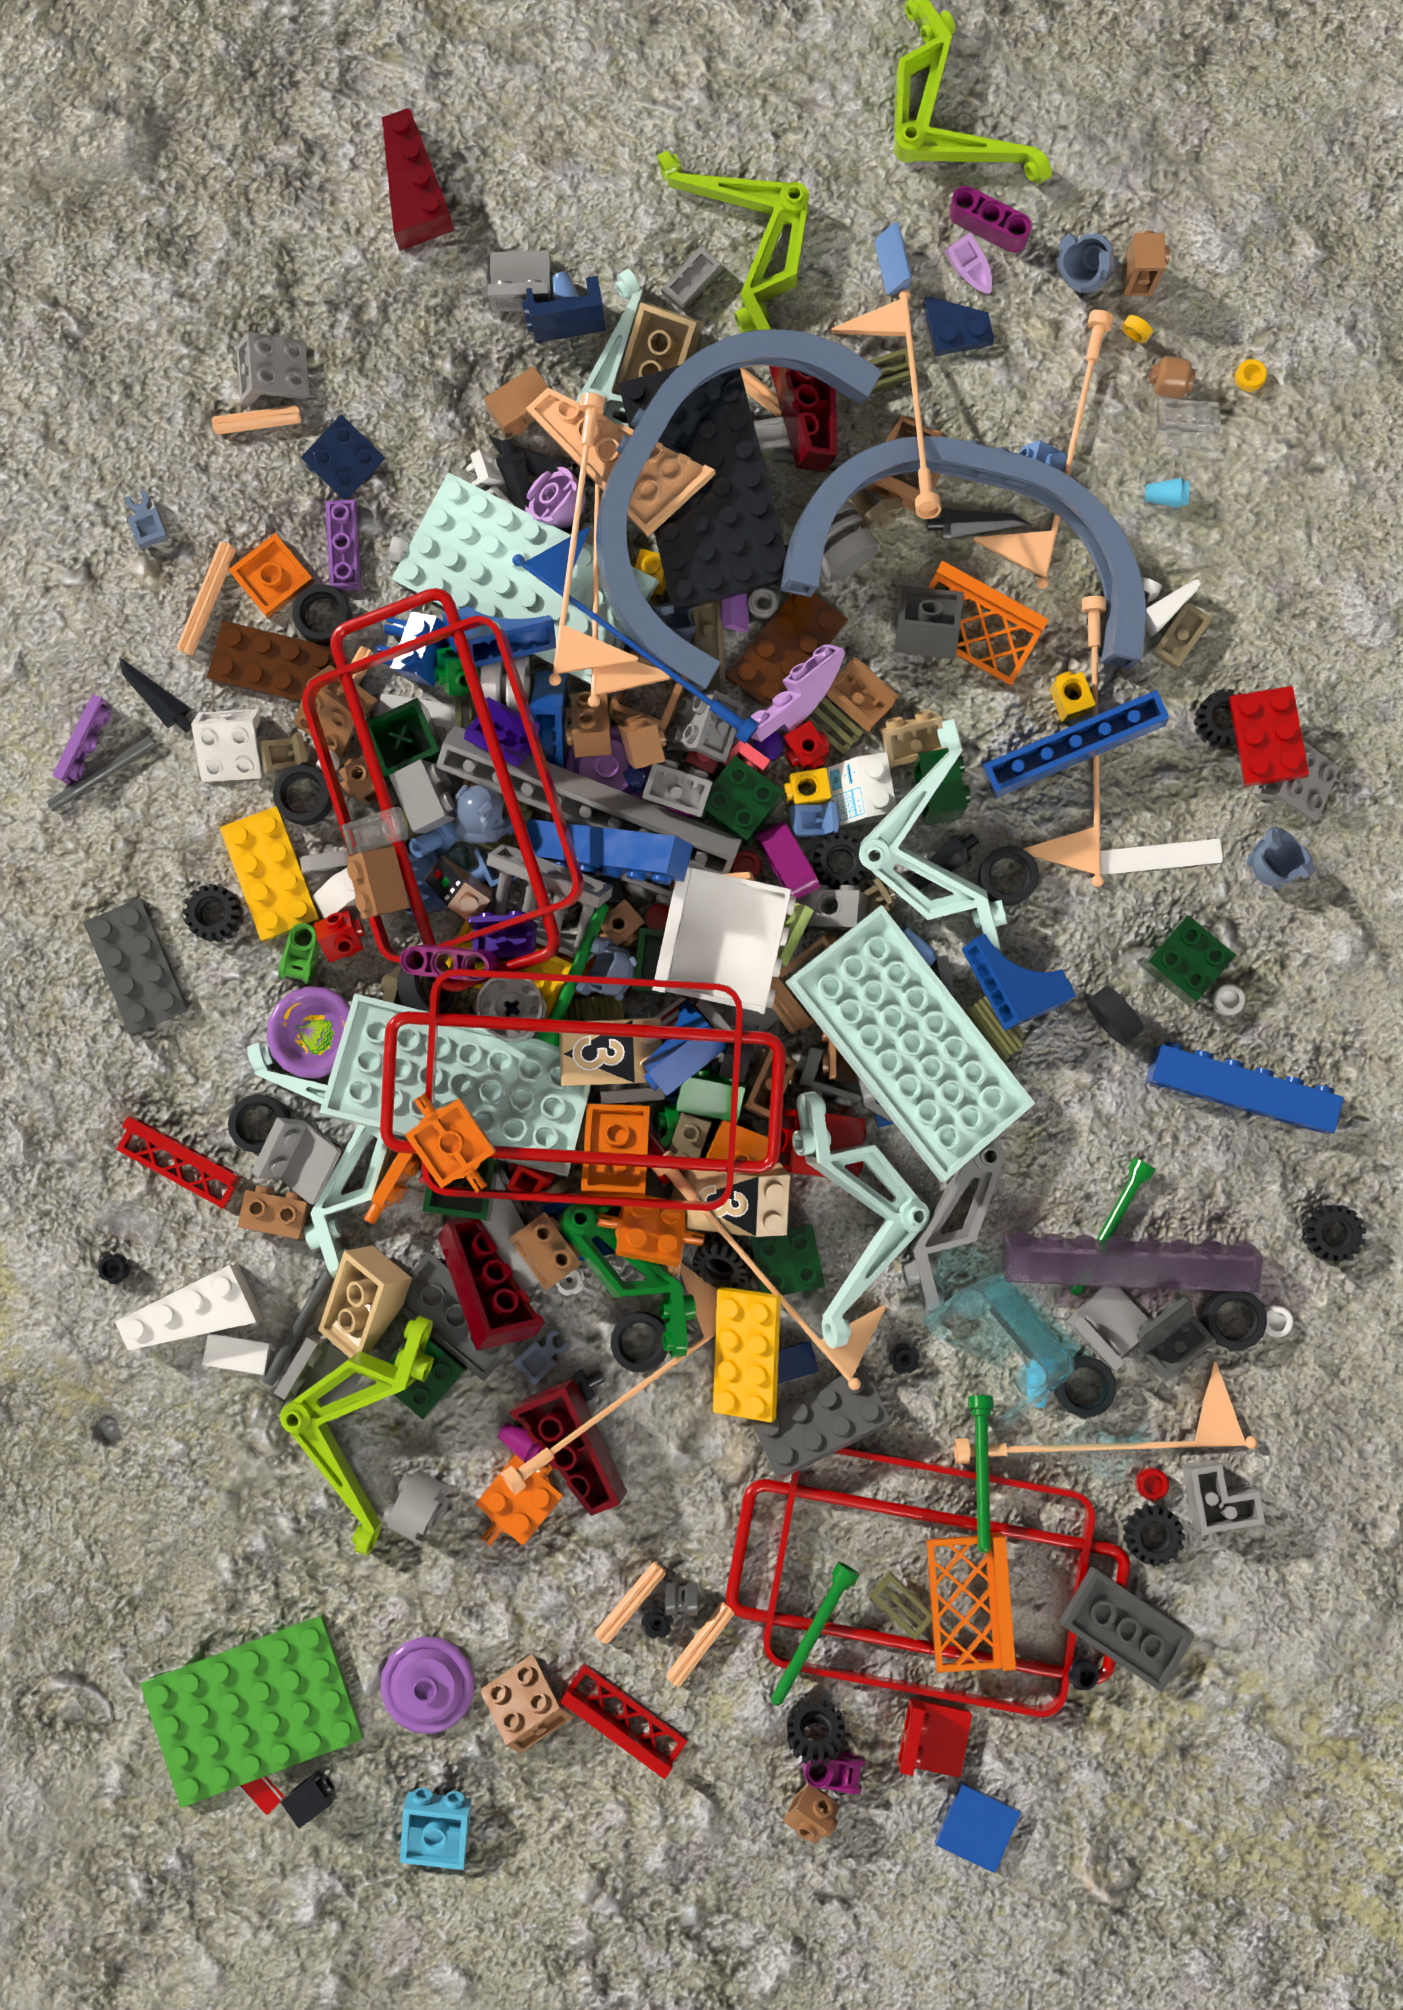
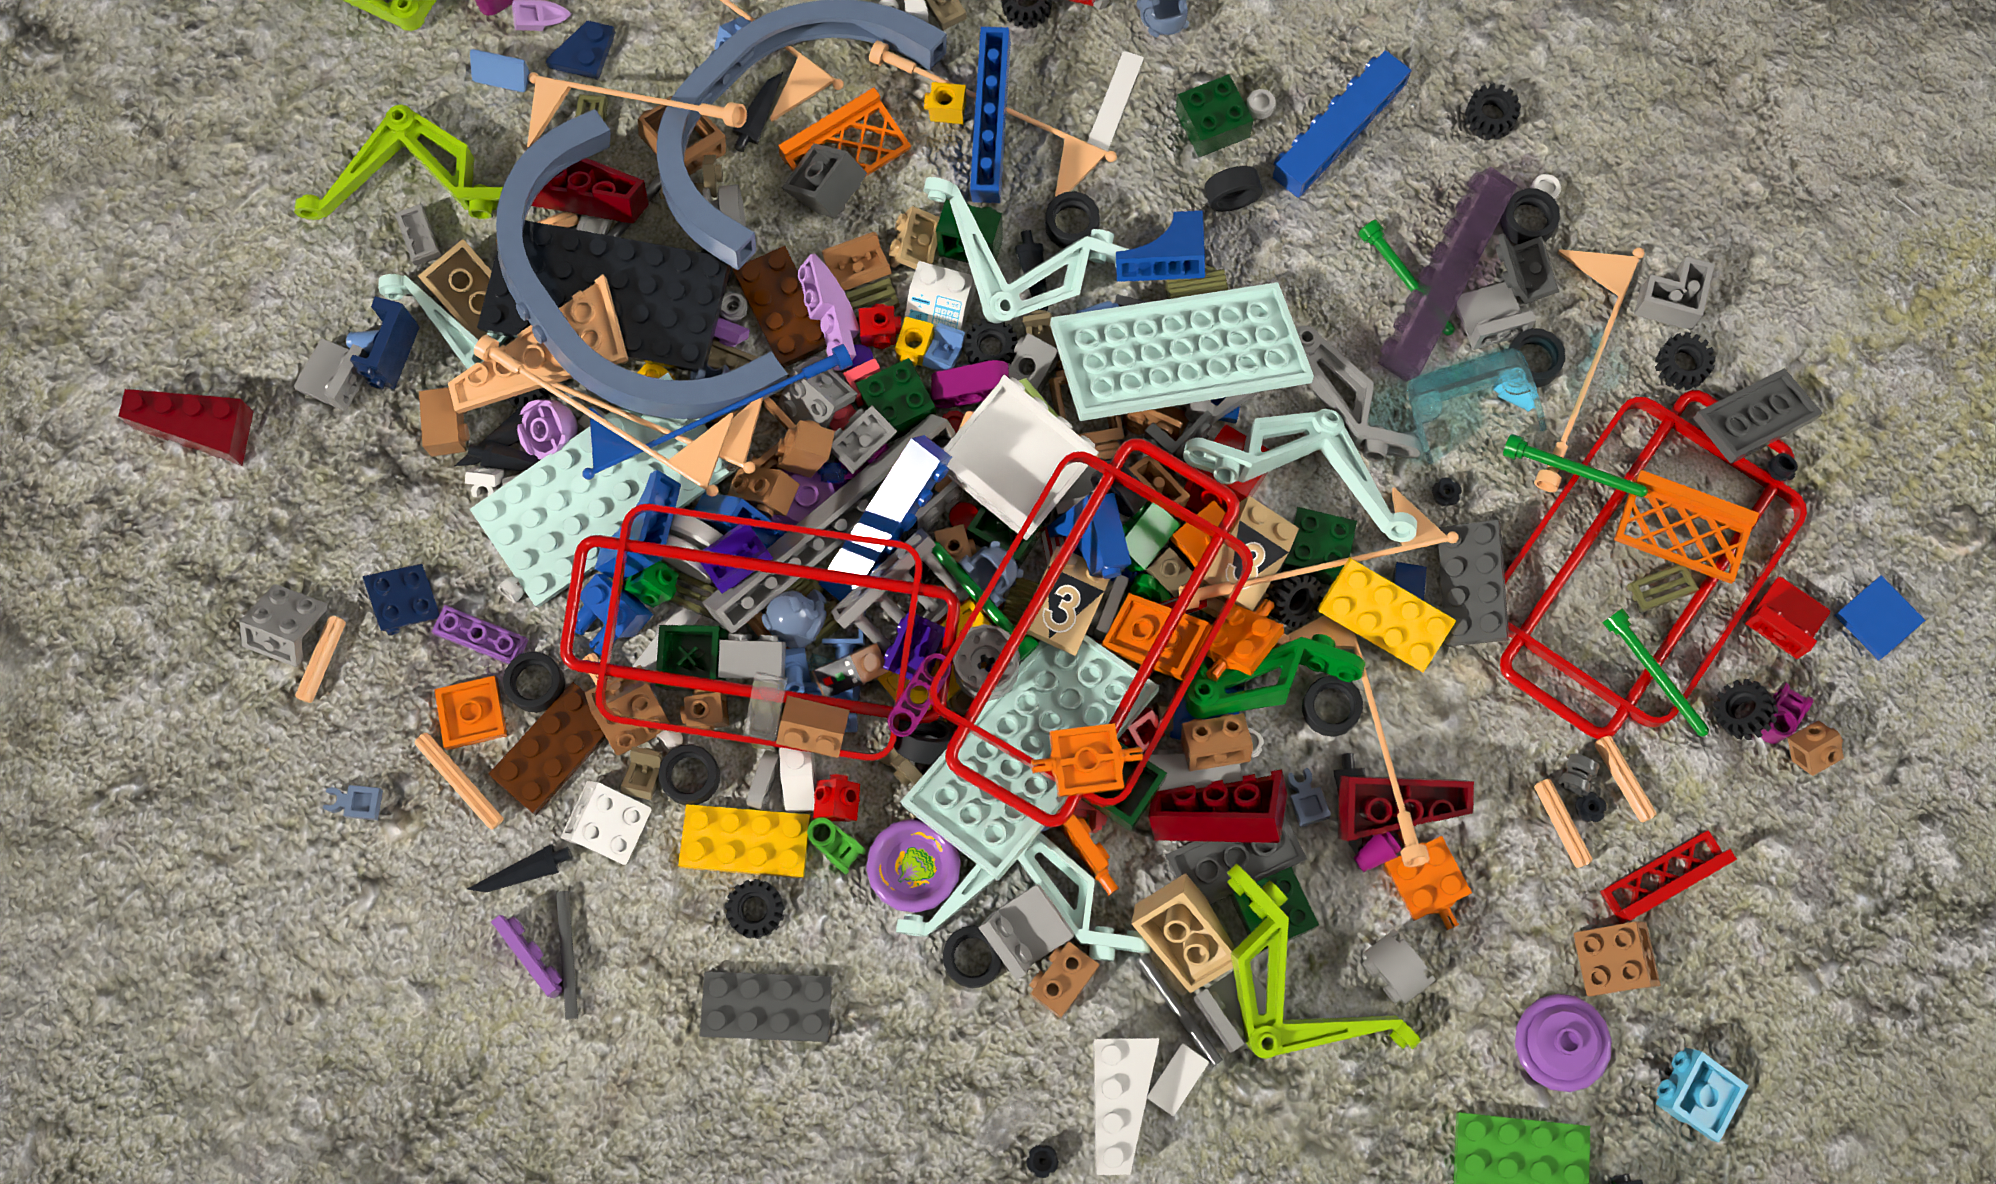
camera: 65 degrees left, 10 degrees down
red fence [115,1116,243,1209] -> none
red tile [1135,1467,1169,1501] -> none

